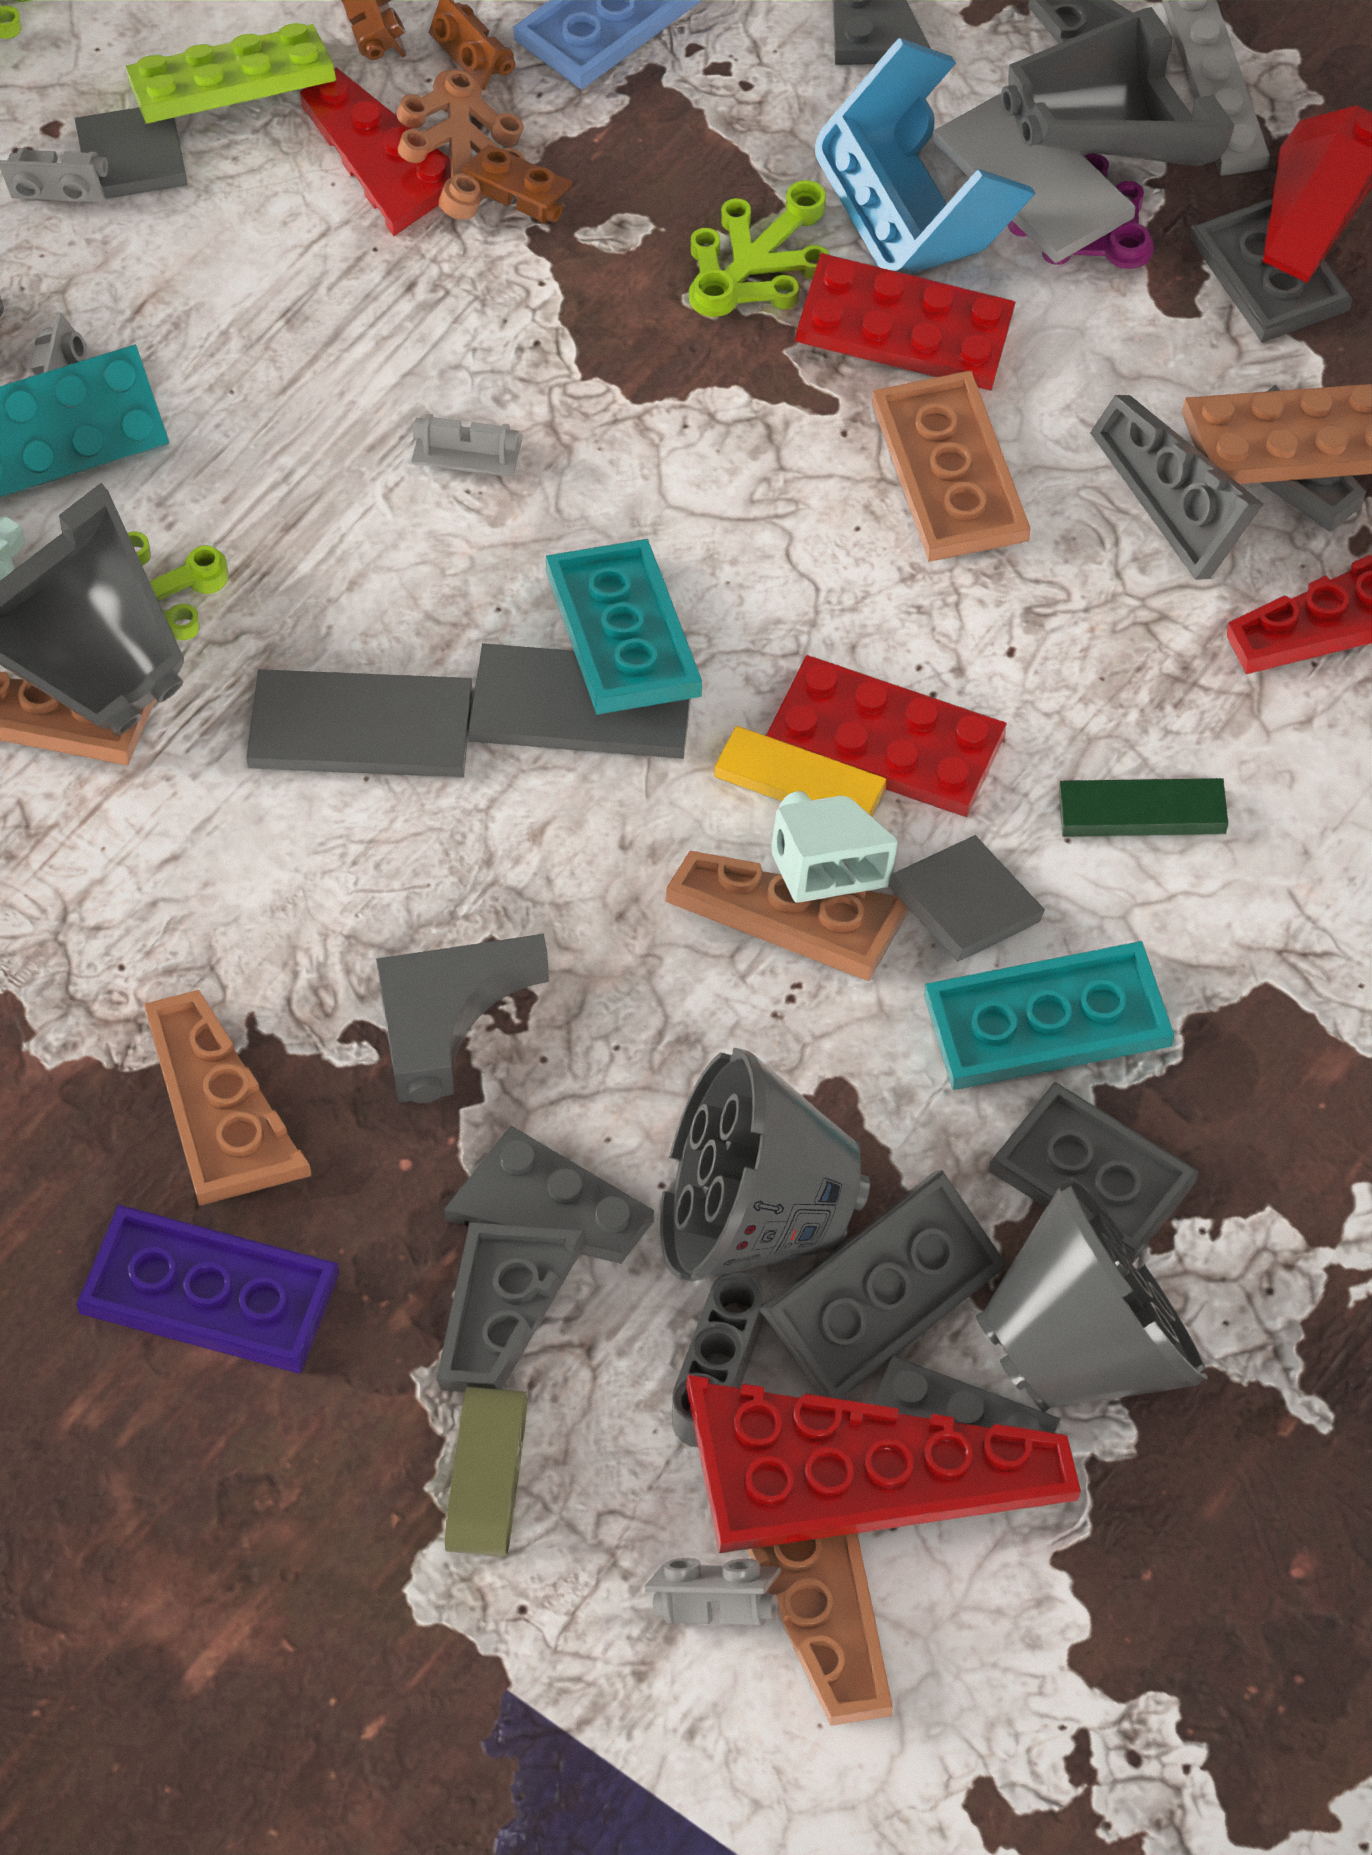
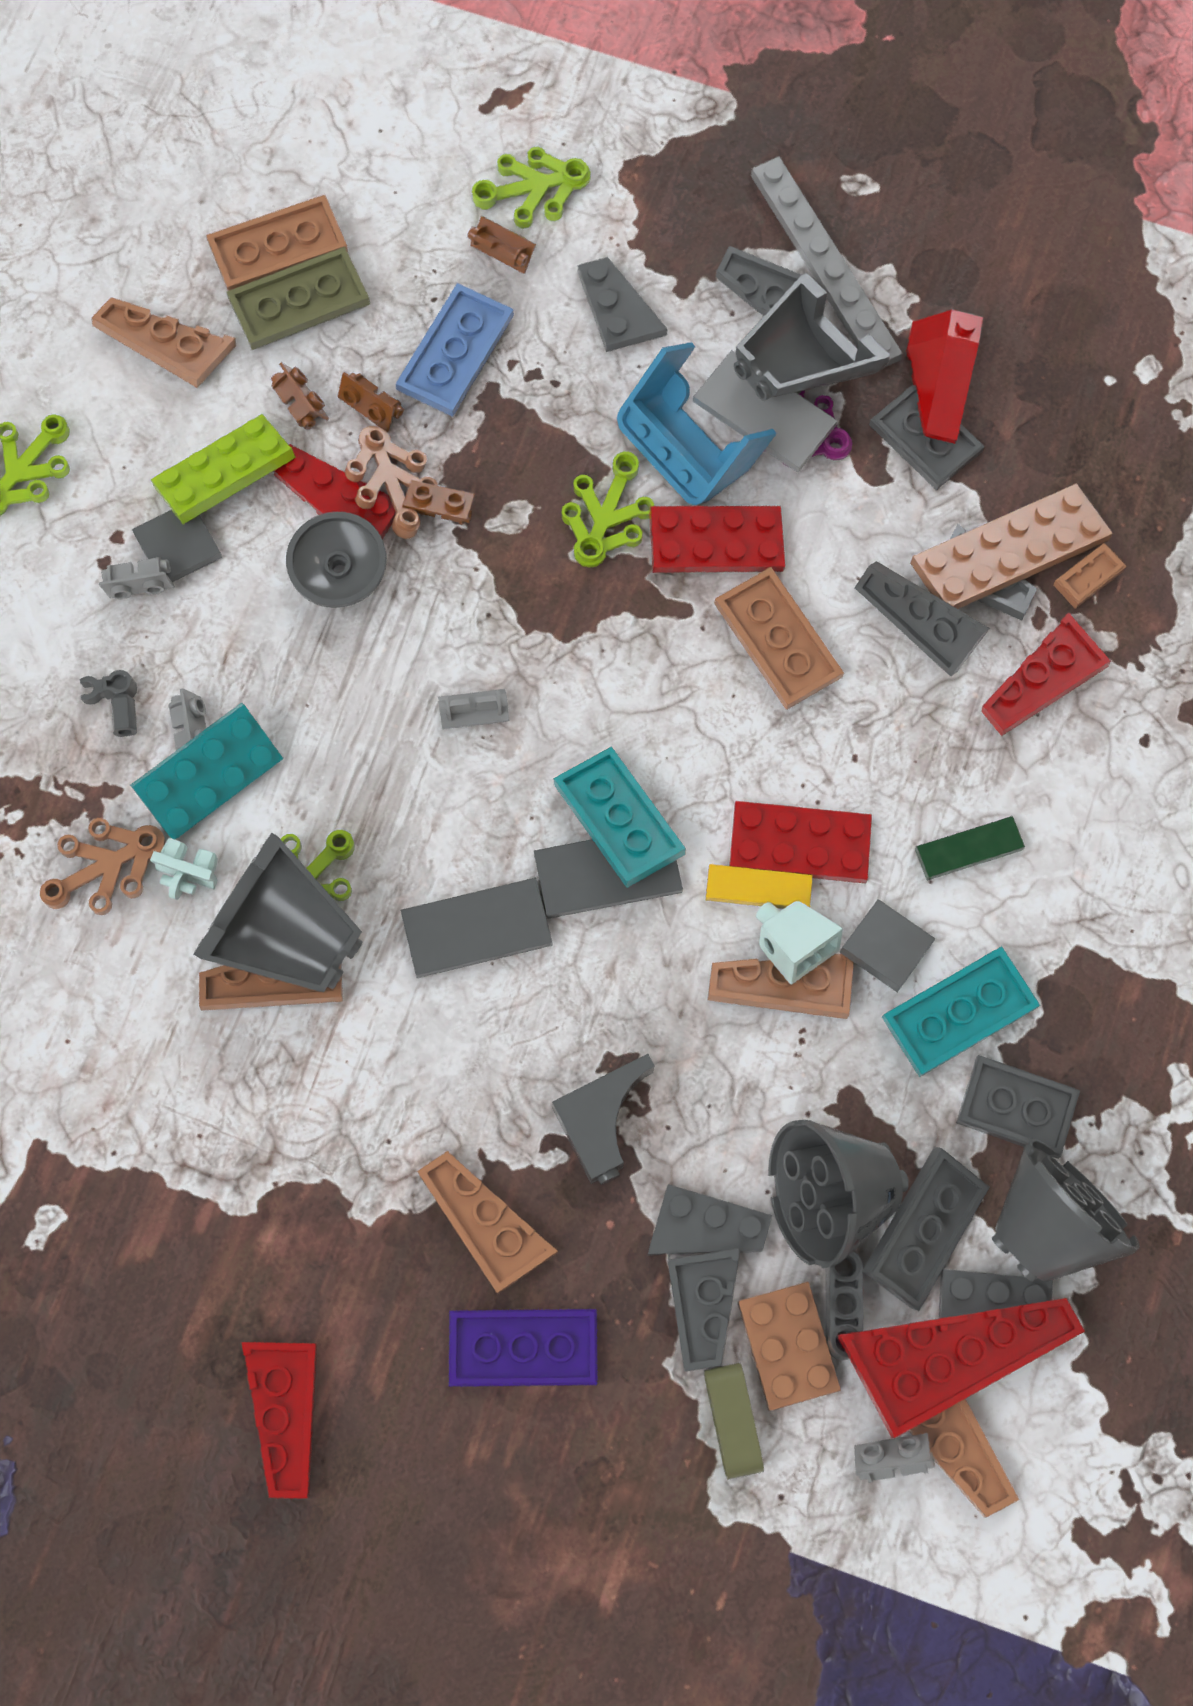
camera: 20 degrees left, 15 degrees up
none -> dark grey dish [286,512,387,608]
none -> nougat plate [737,1282,841,1411]

